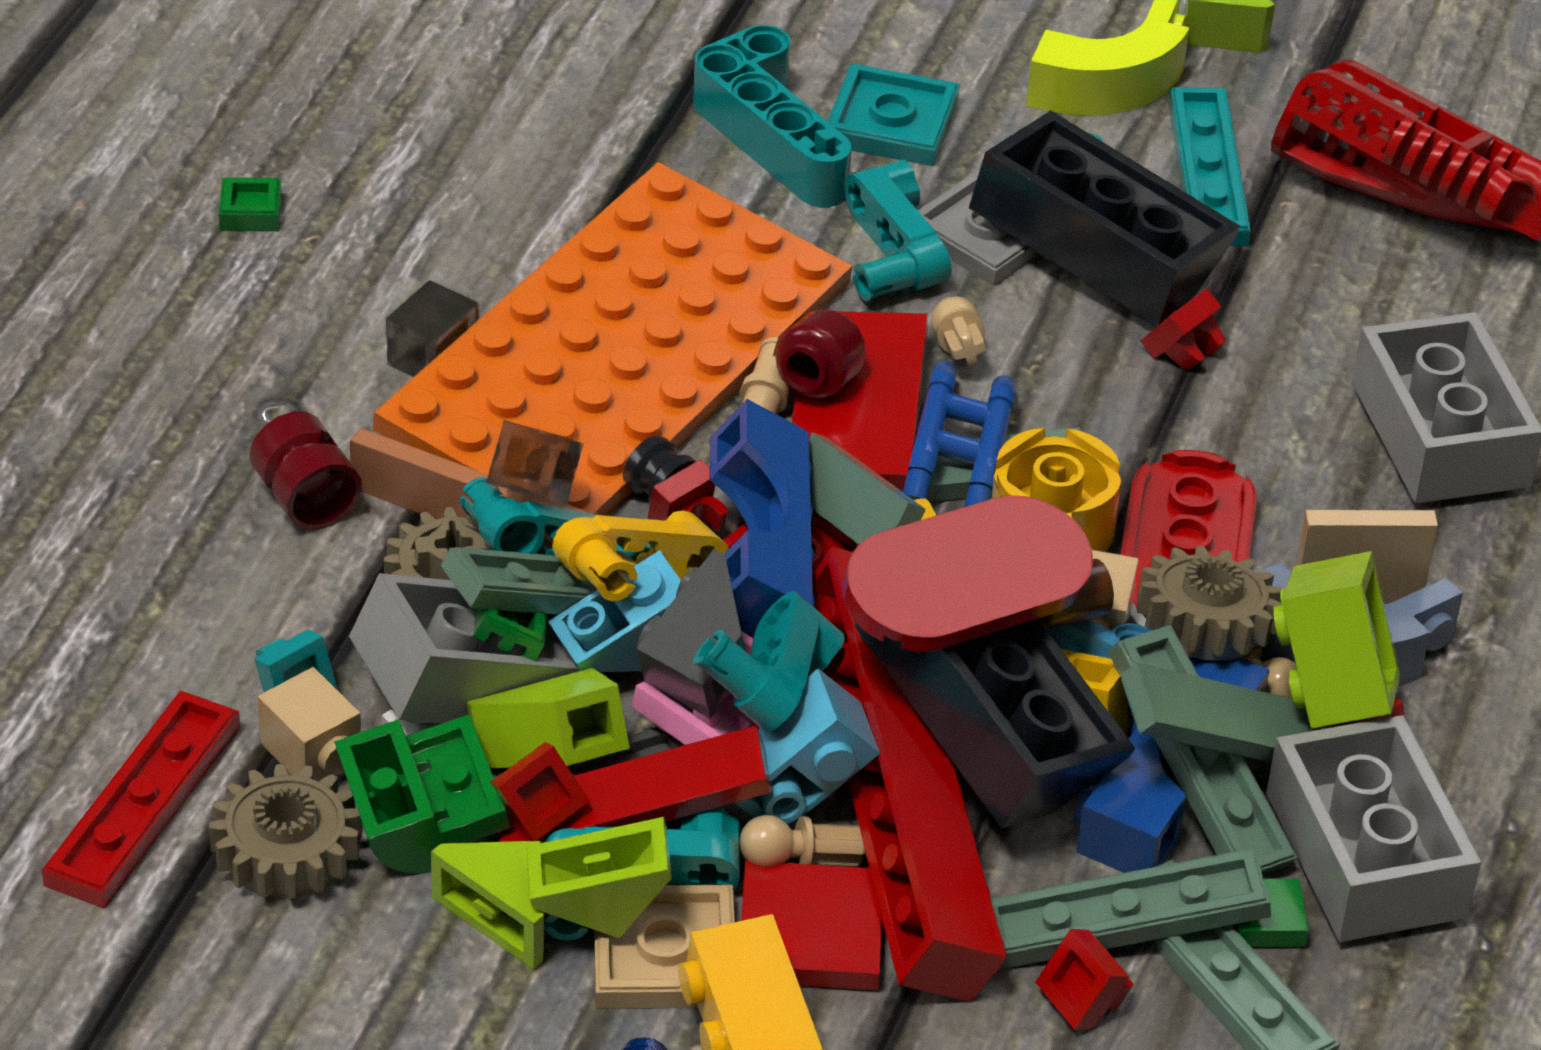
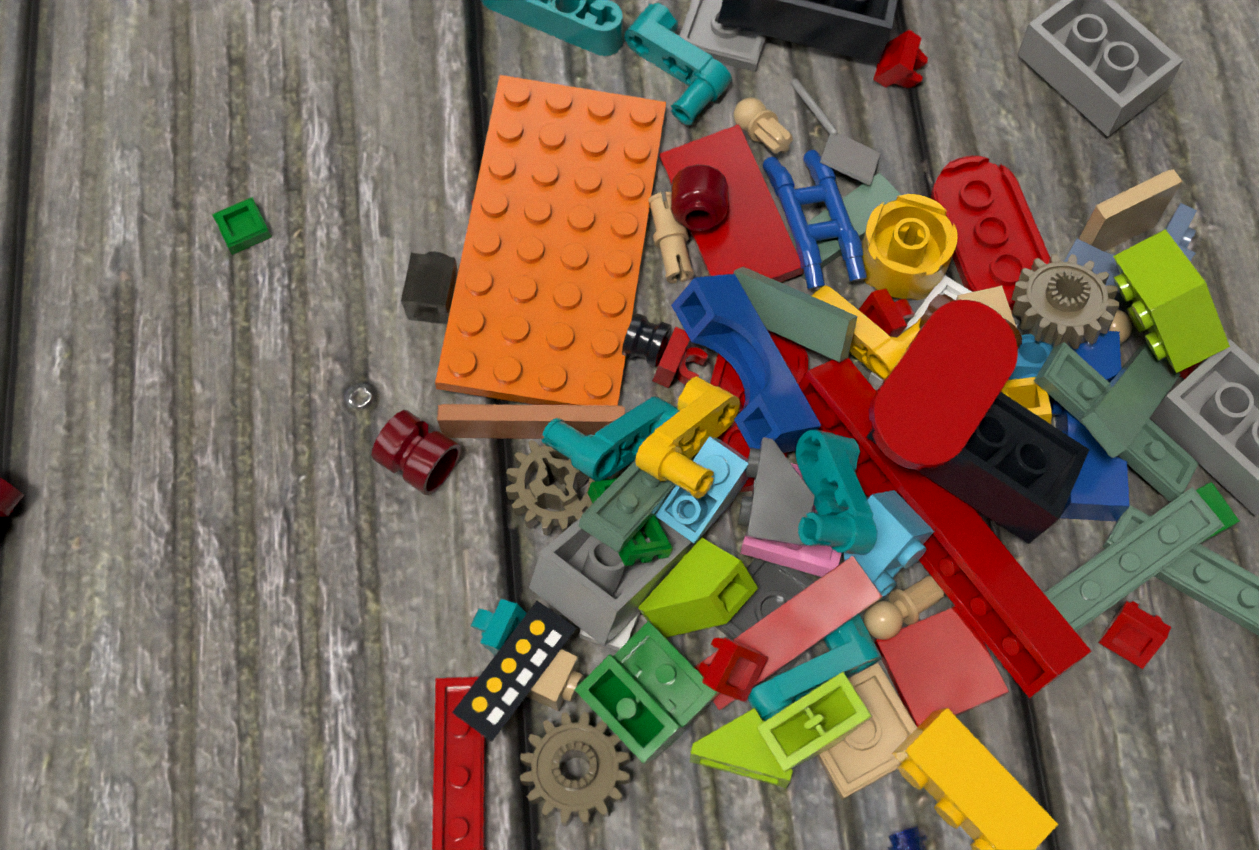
camera: 20 degrees left, 25 degrees up
clear smoke brick [486,420,584,506] -> none
none -> black sticker [452,601,576,742]
none -> light grey piece [791,79,880,186]

